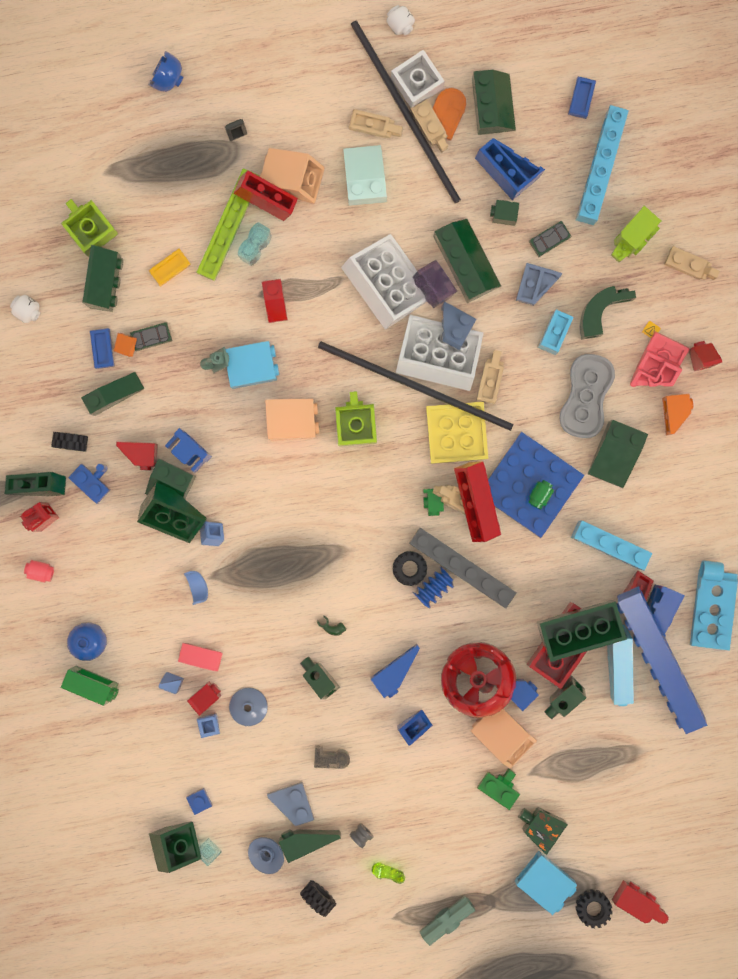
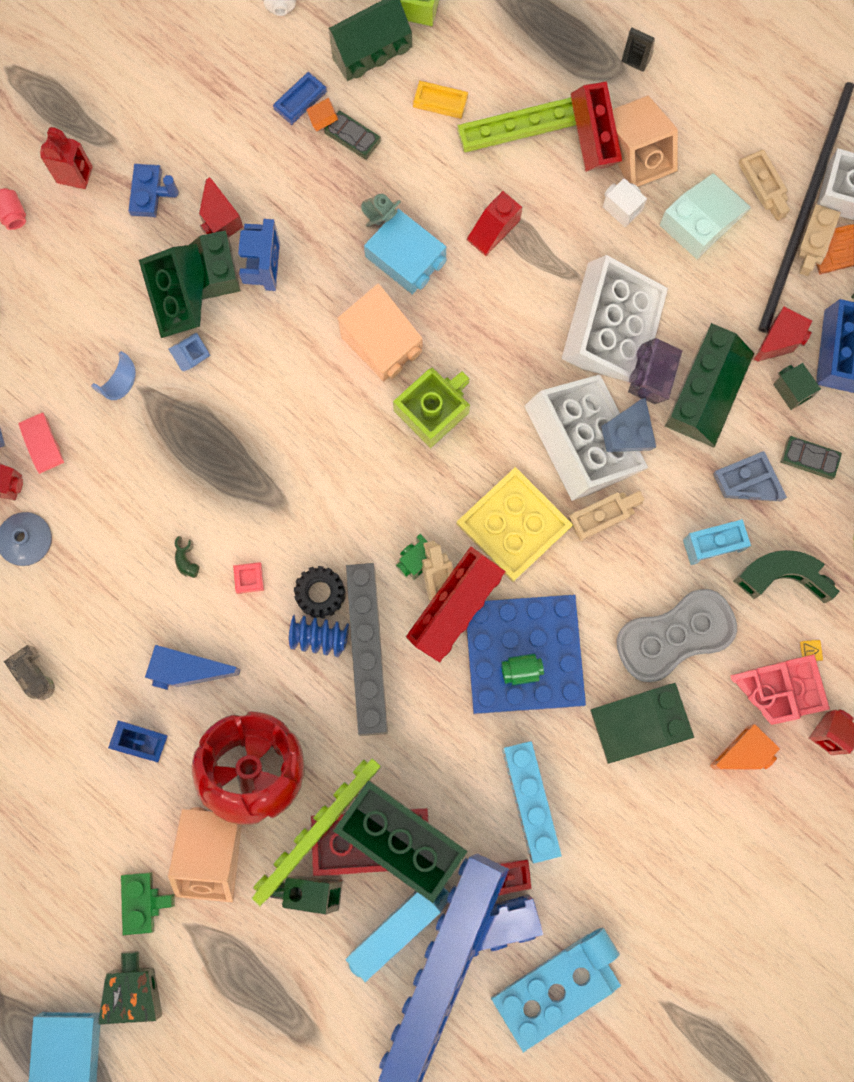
camera: 55 degrees right, 10 degrees down
dark green slope [4,472,66,496] -> none
black tyre [51,432,88,452] -> none
dark green slope [81,372,145,416] -> none
clear light blue brick [238,222,272,266] -> none
dark green torso [300,657,341,700] -> none
black piece [318,341,514,431] -> none
blue slope [511,679,539,711] -> none
none -> coral tile [233,562,264,594]
none -> lime plate [251,759,382,906]
none -> white brick [603,178,647,227]
none -> red slope [753,306,812,362]

